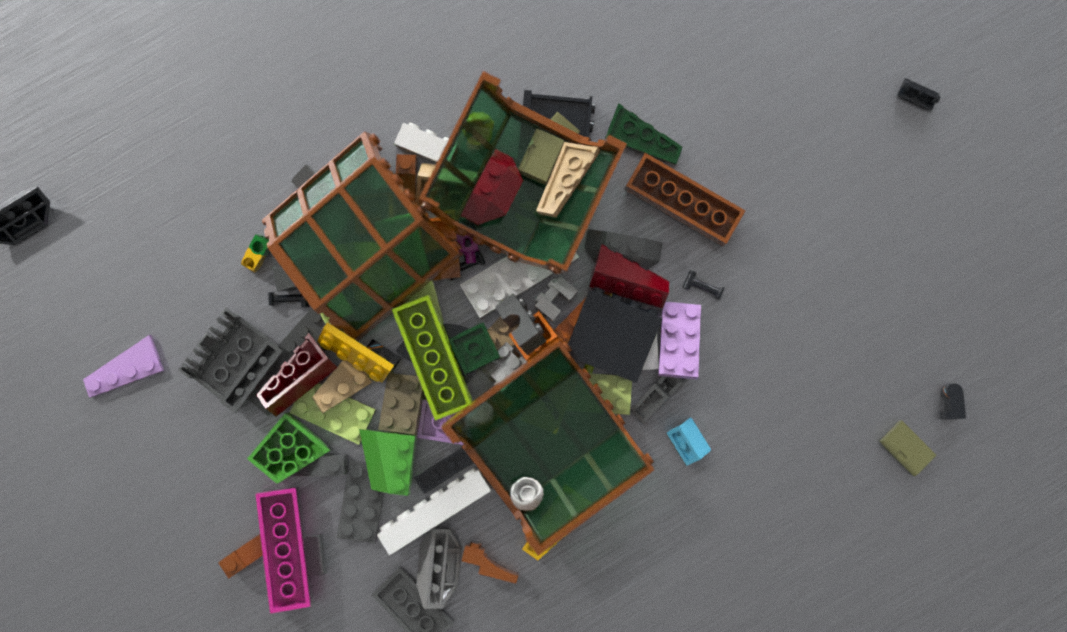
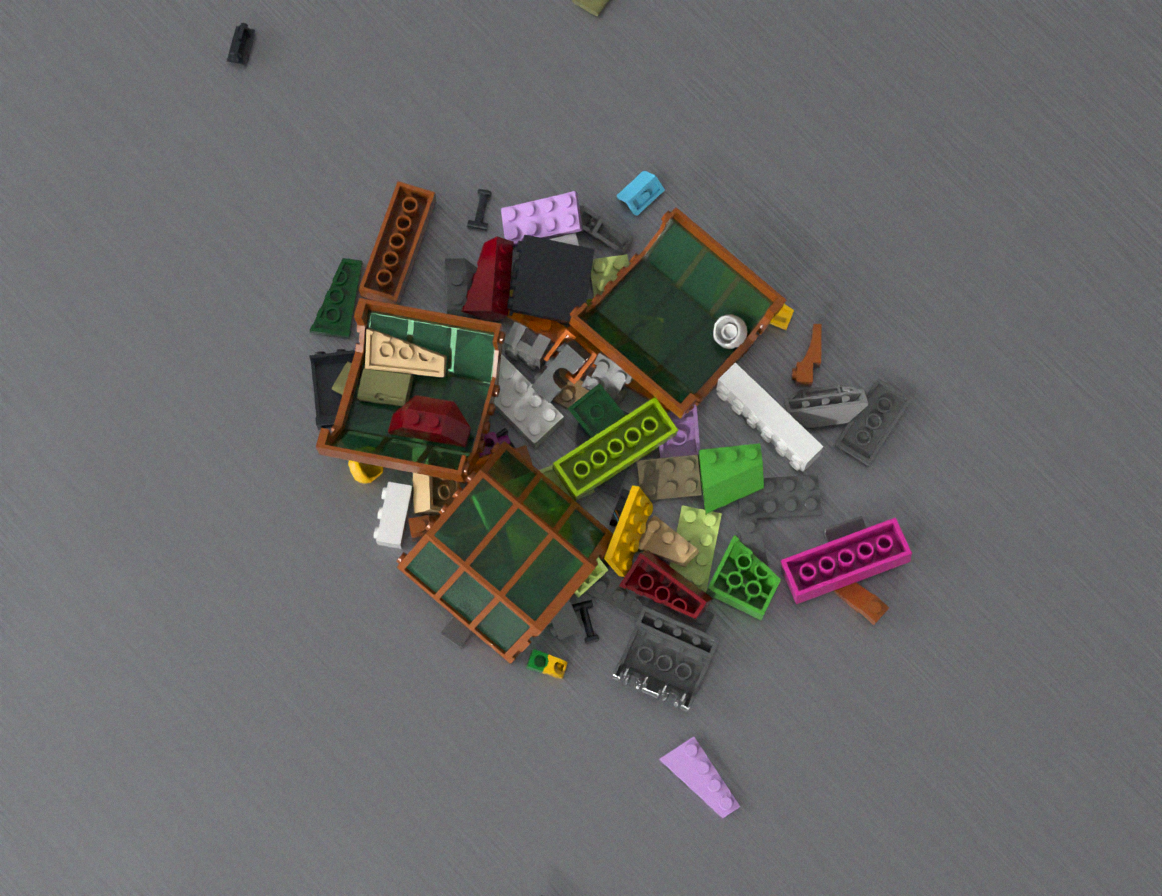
camera: 105 degrees left, 10 degrees down
black plate [414,448,474,494] -> none

